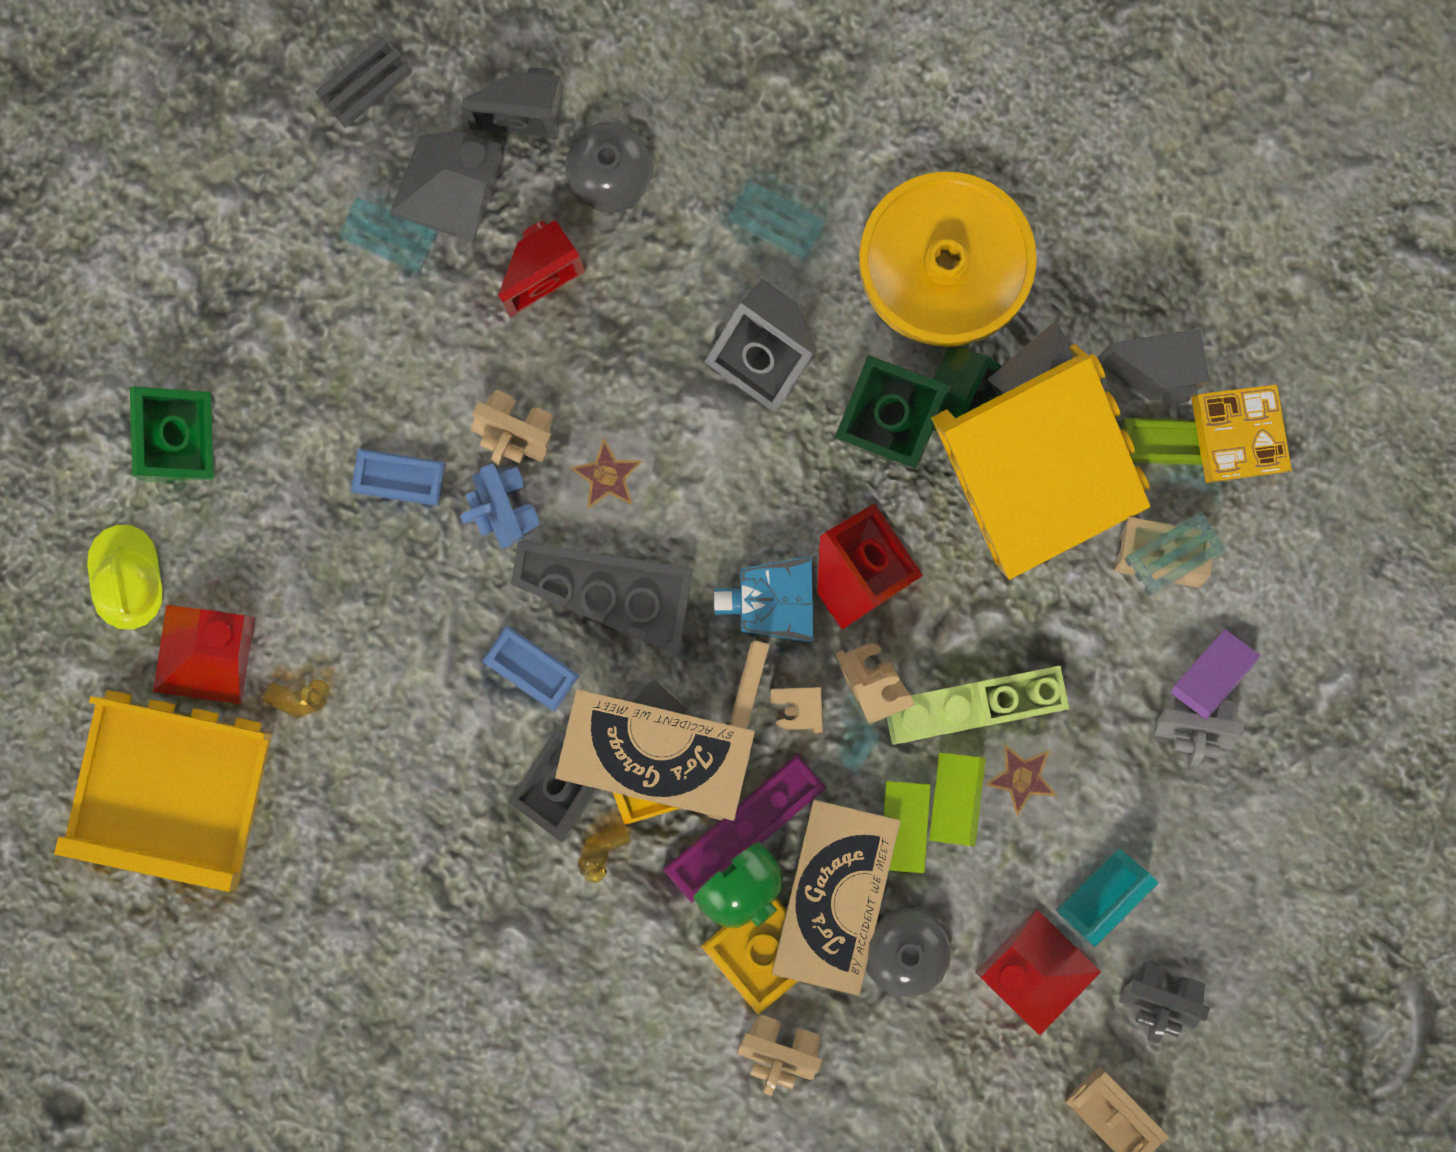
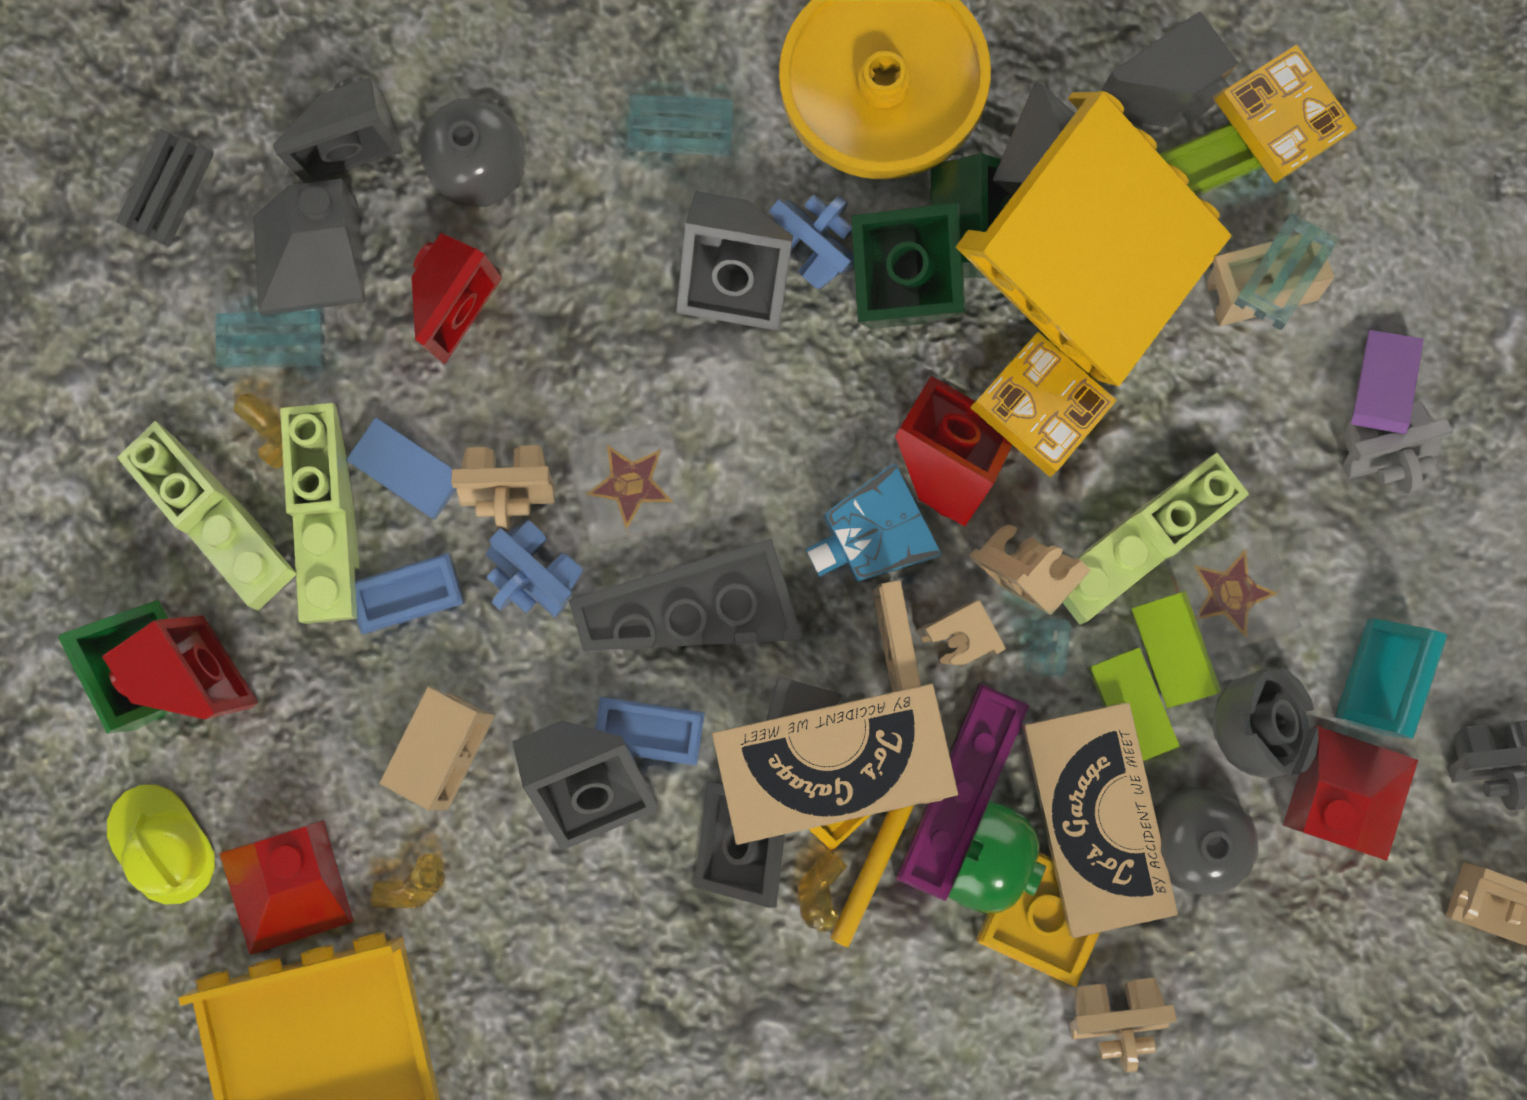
camera: 25 degrees left, 0 degrees up
none -> red slope [102,615,259,720]
none -> yellowish green slope [117,421,297,611]
none -> clear yellow arm [233,393,283,469]
none -> yellowish green slope [280,403,360,624]
none -> medium blue tile [346,417,457,520]
none -> tan hinge [379,687,495,810]
none -> dark grey slope [512,721,659,850]
none -> medium blue hips [769,194,854,289]
none -> yellow bar [830,805,914,947]
none -> yellow tile [970,332,1117,477]
none -> dark grey cylinder [1213,669,1319,778]

